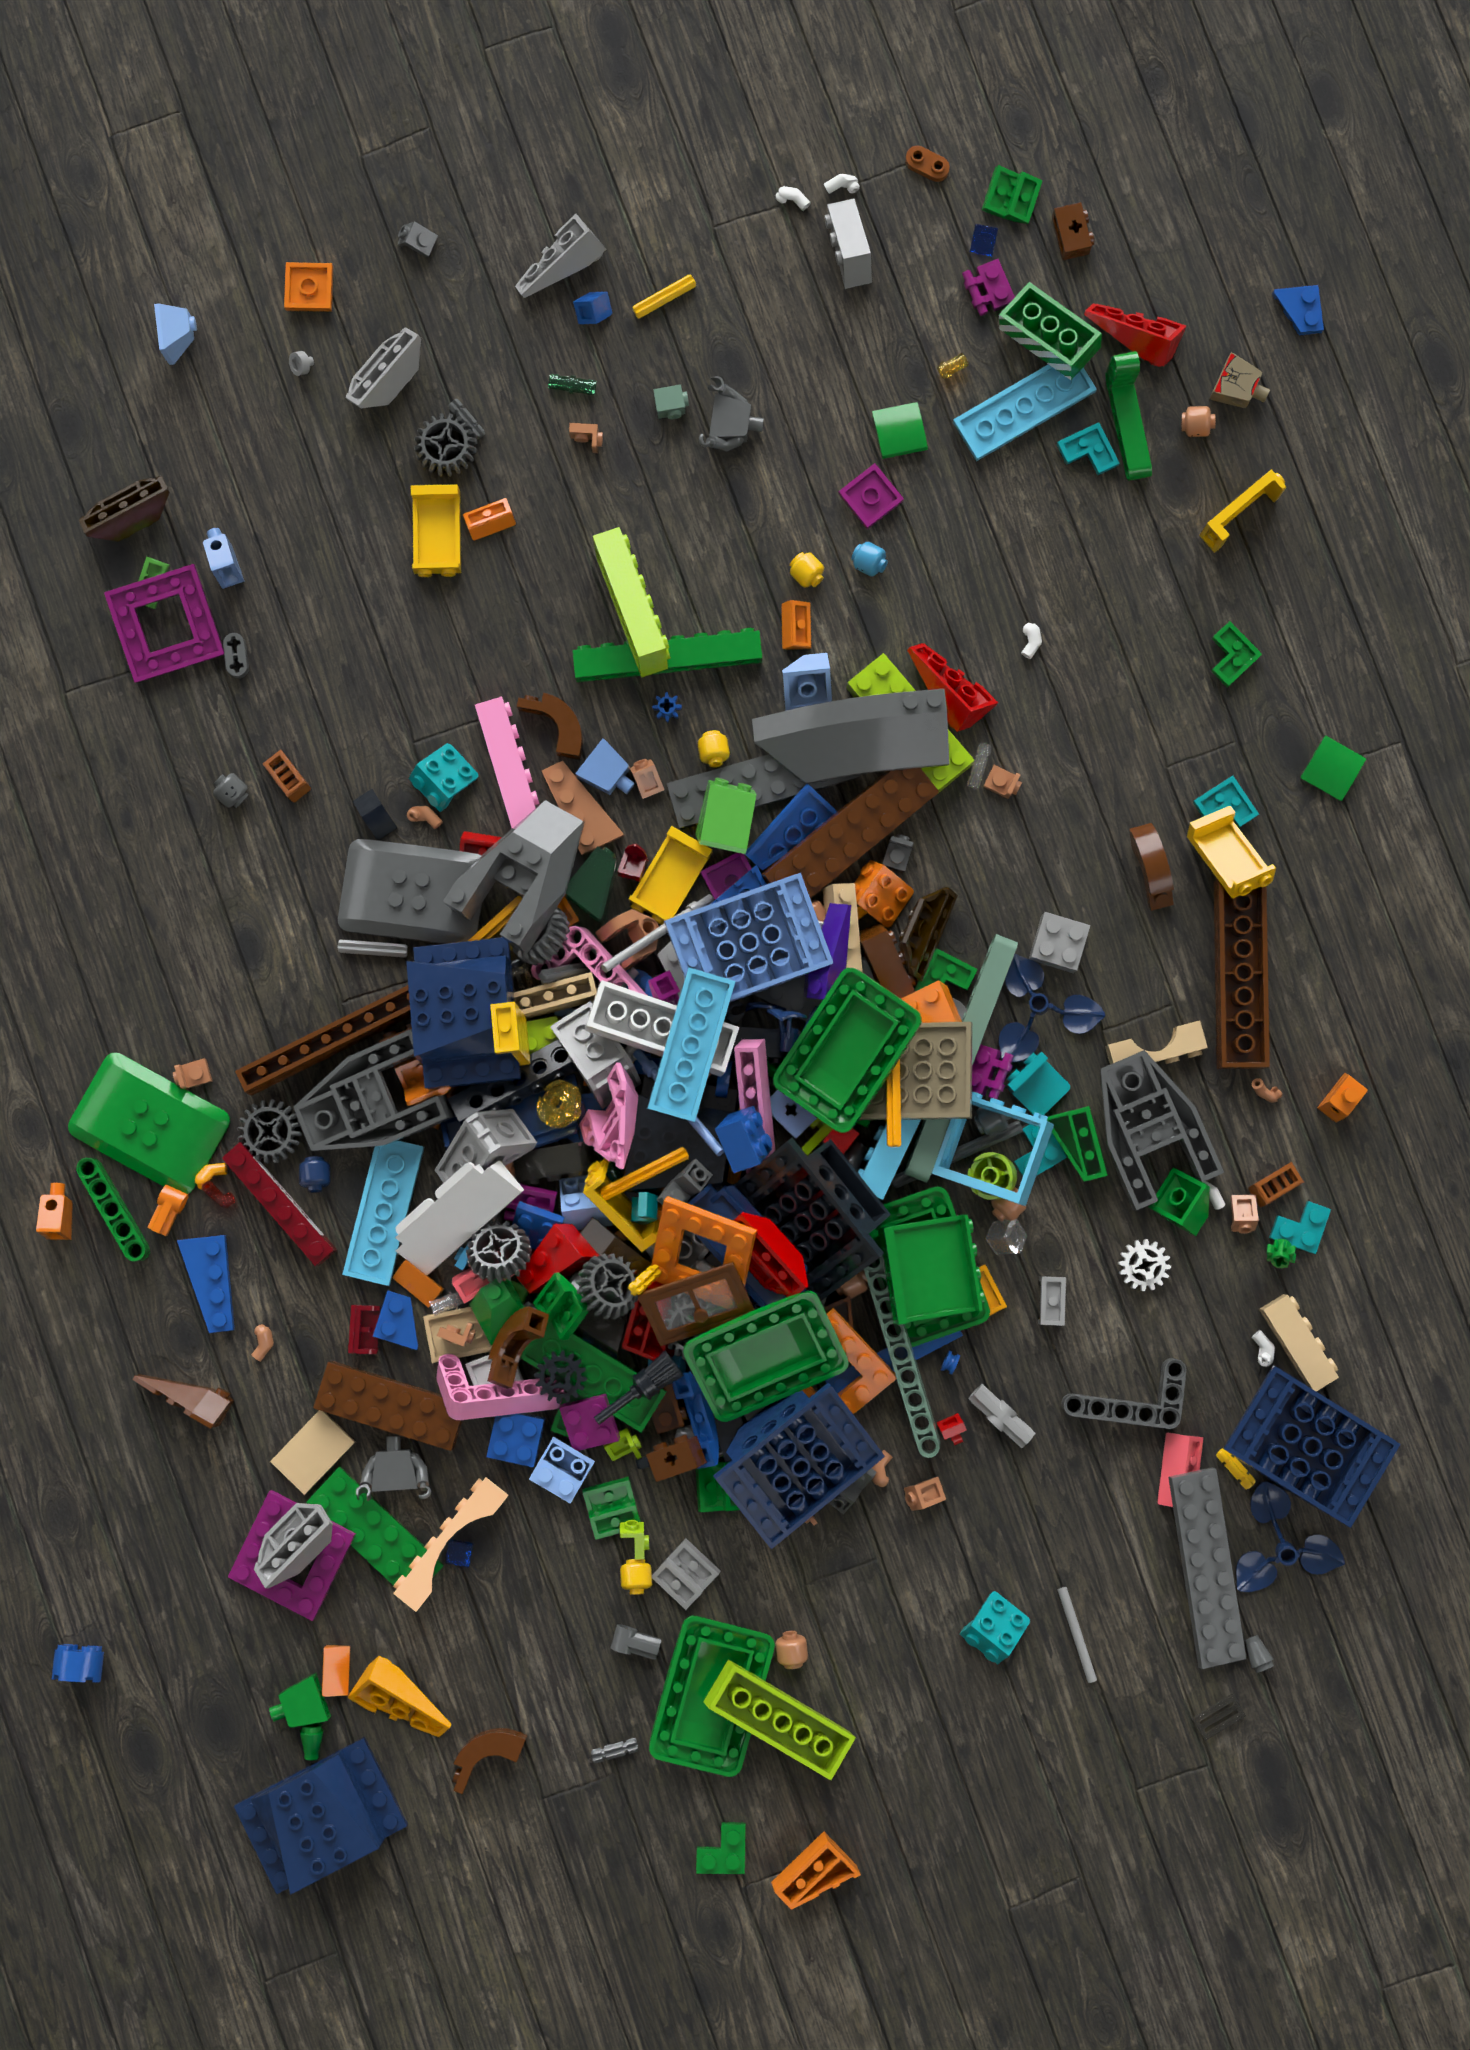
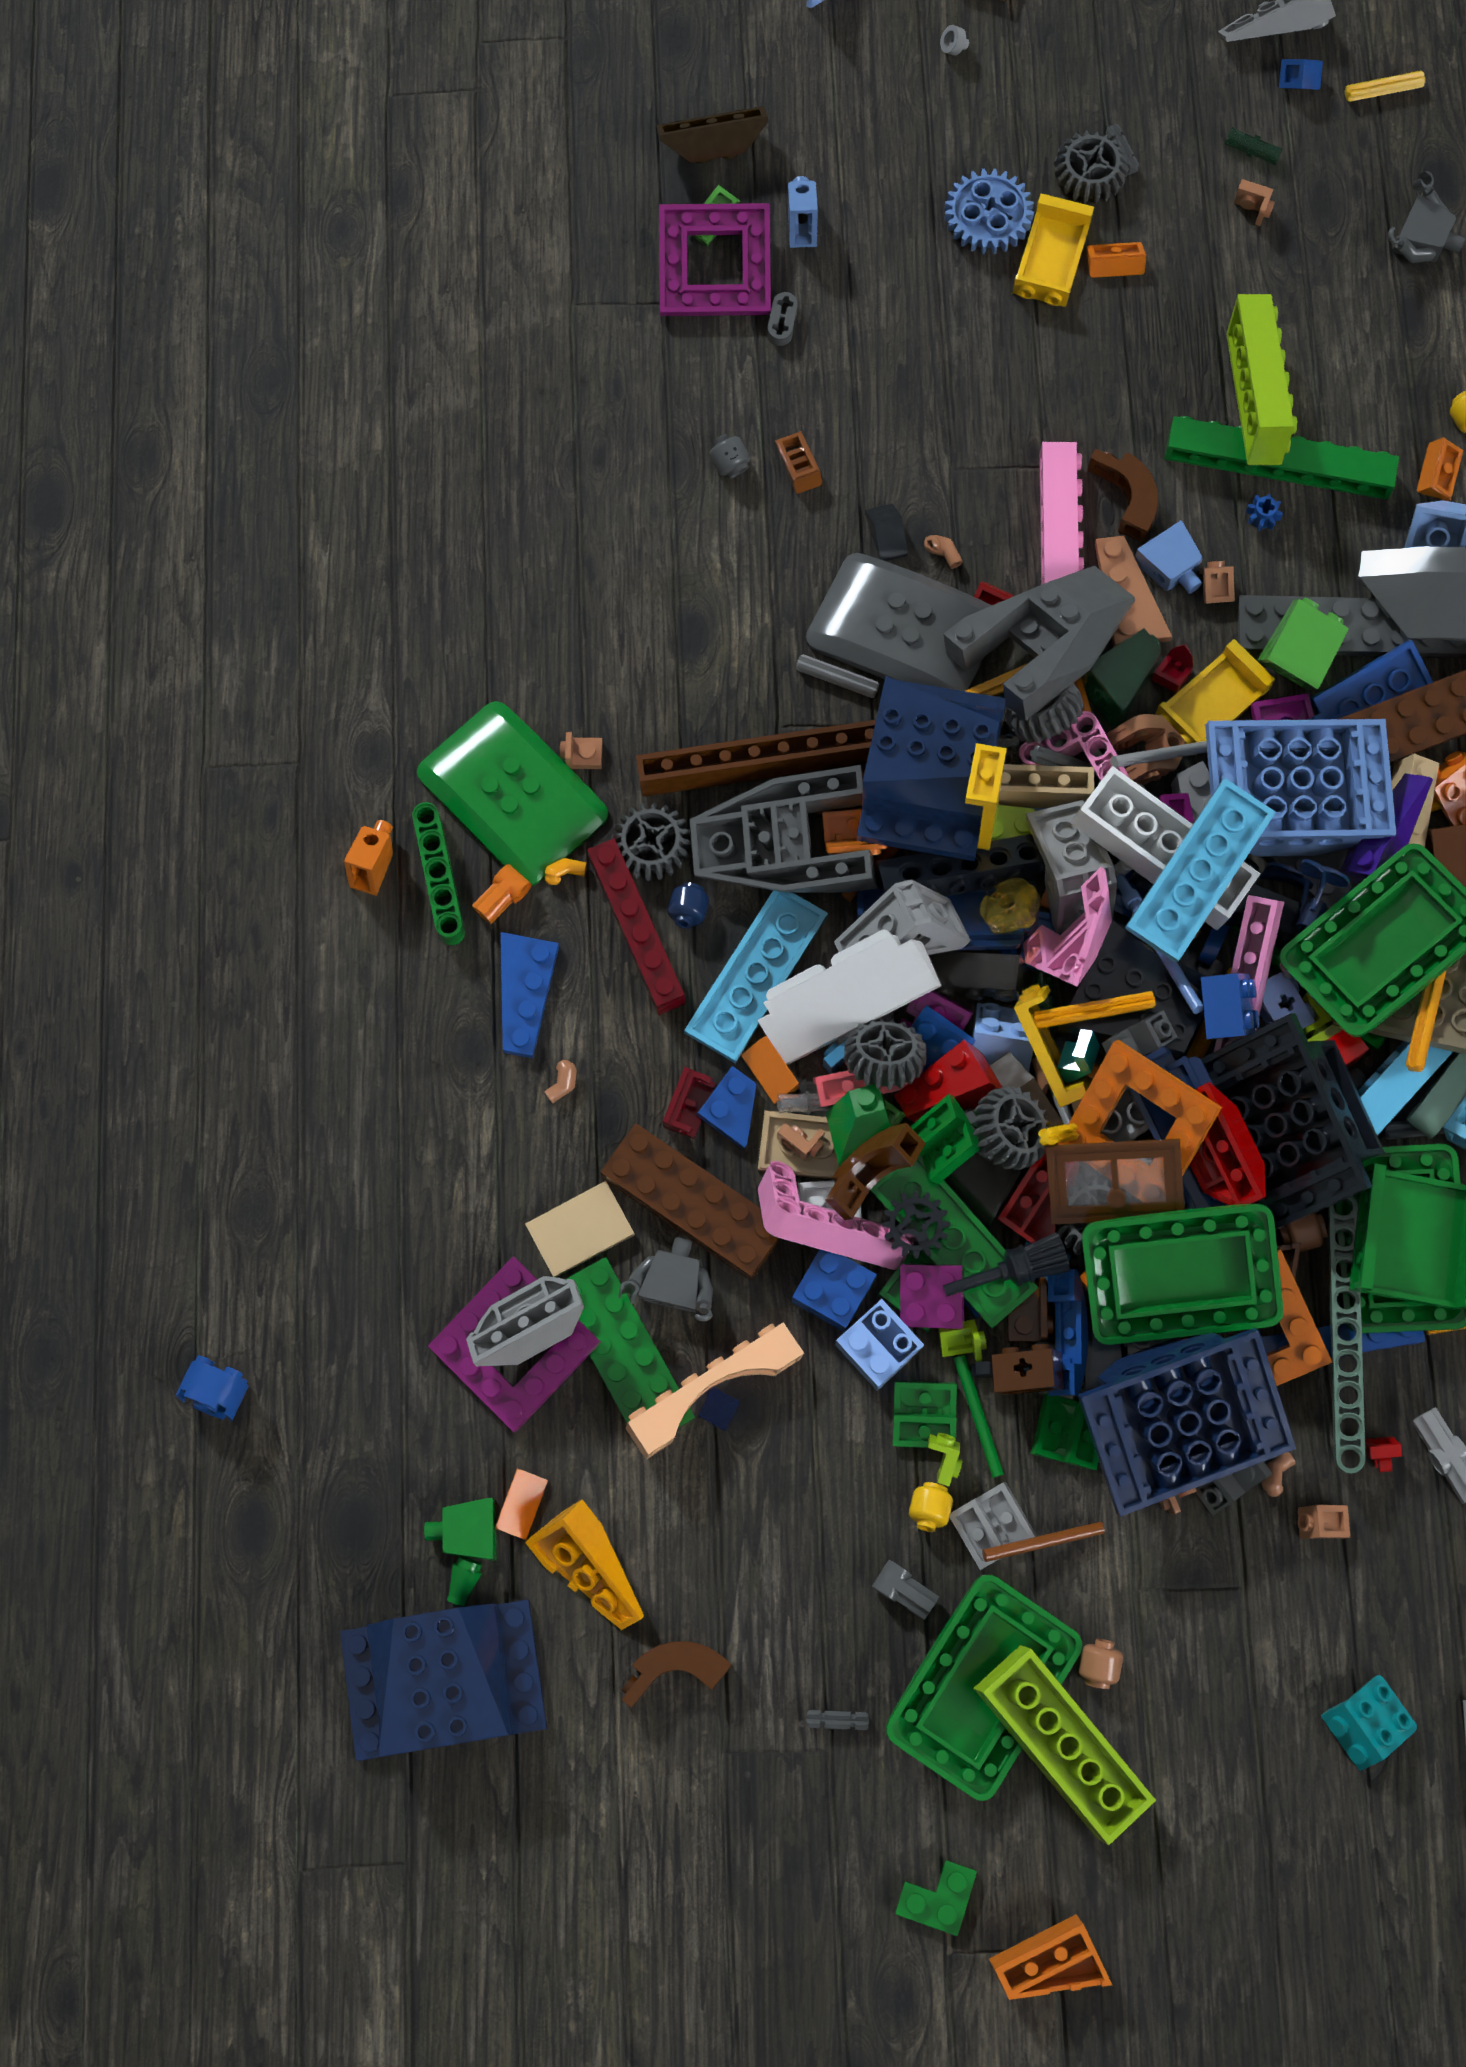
camera: 20 degrees right, 10 degrees down
wedge [132,1374,234,1429] -> none
clear red arm [202,1181,235,1208] -> none
light grey wedge [346,327,421,408] -> none
teal bracket [408,743,479,812] -> none
sand green brick [653,384,689,419] -> none
yellow head [698,730,730,767] -> none
blue bush [941,1350,960,1375] -> none
none -> medium blue gear [944,168,1034,254]
none -> green bar [953,1355,1004,1478]
none -> dark orange bar [982,1521,1105,1562]

